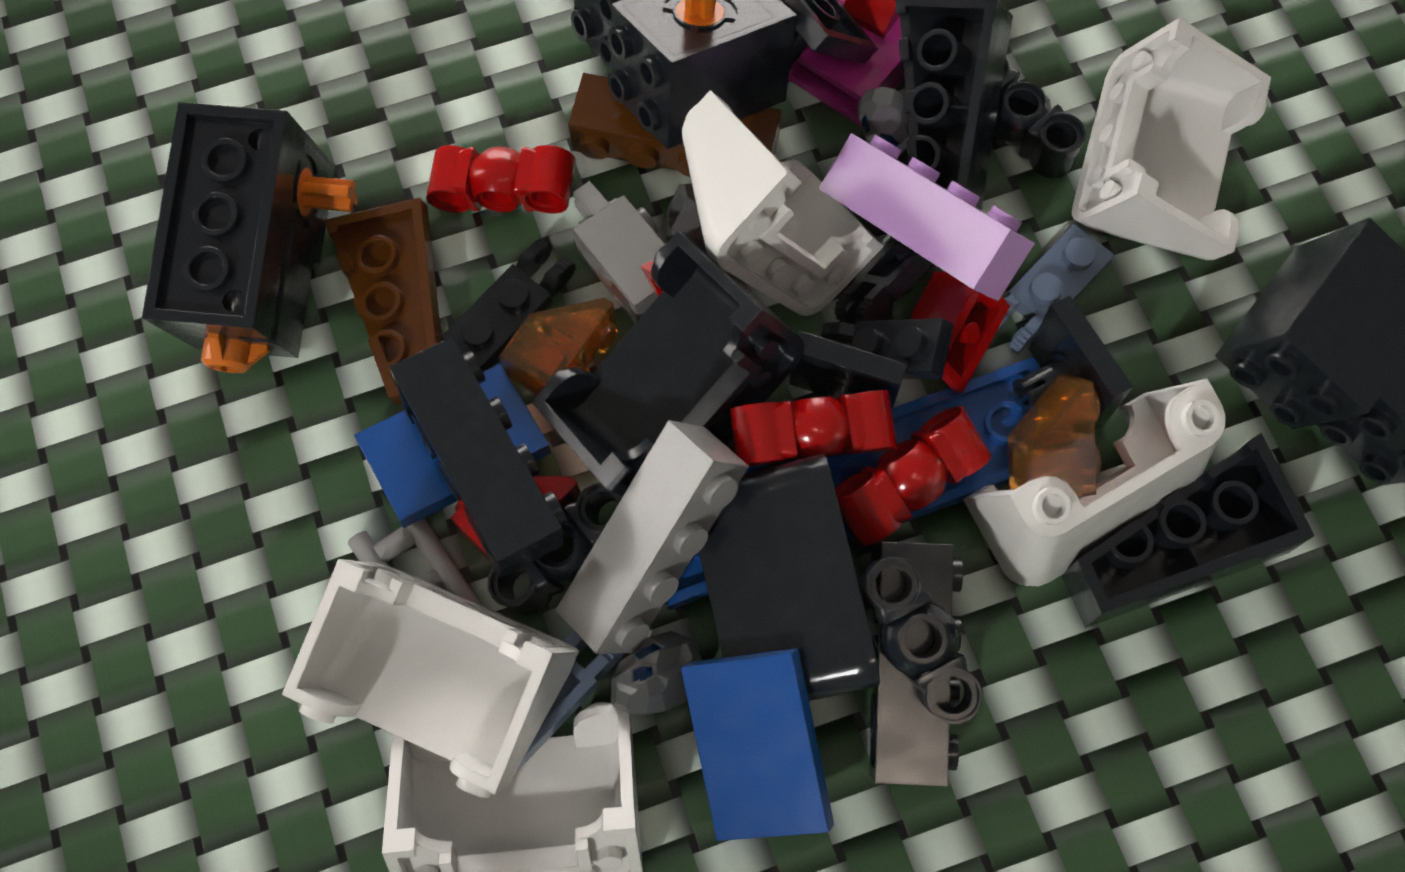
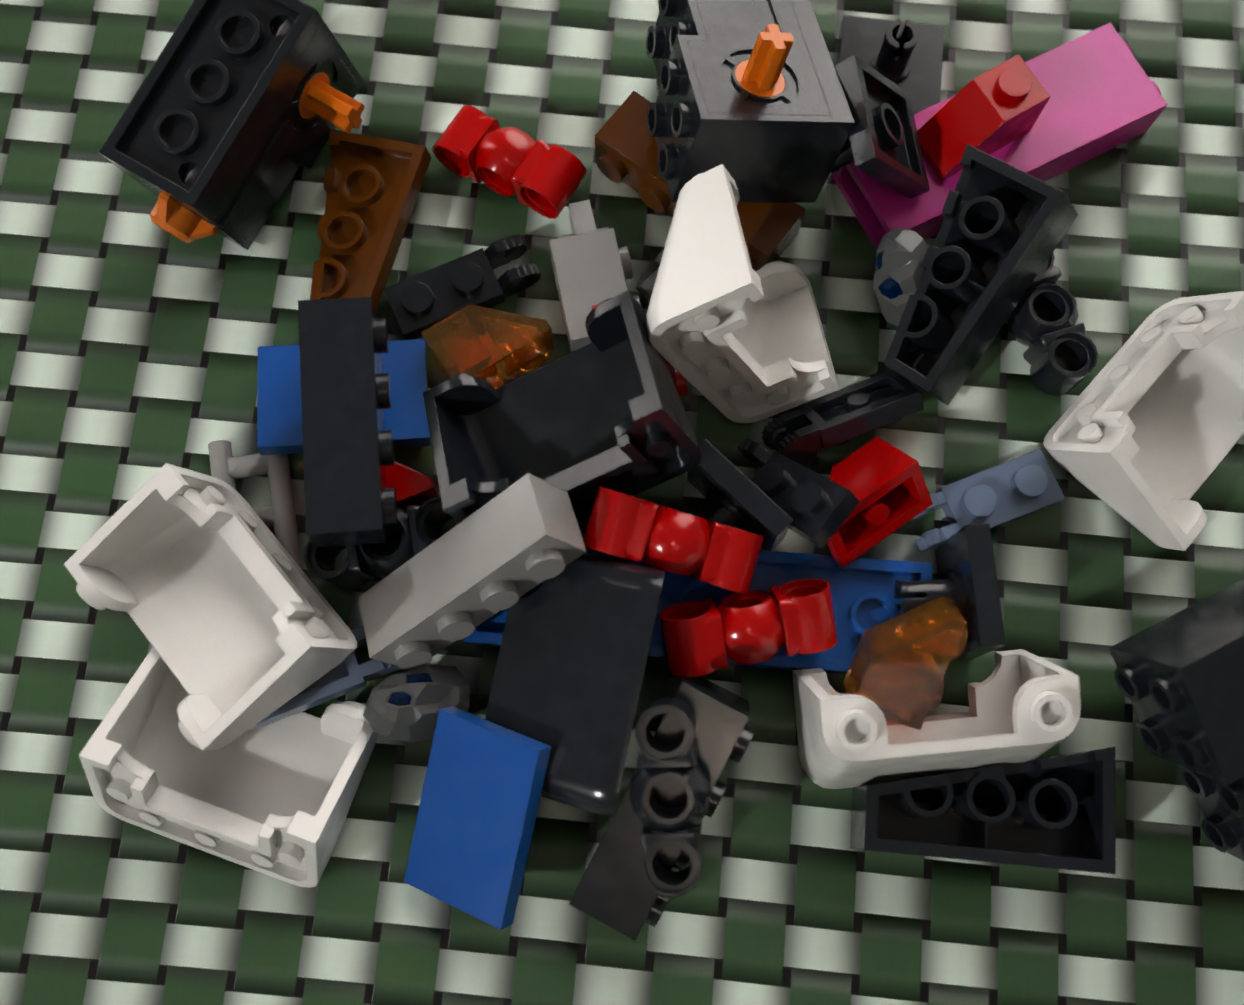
camera: 20 degrees right, 5 degrees up
lavender brick [819,133,1035,301] -> none

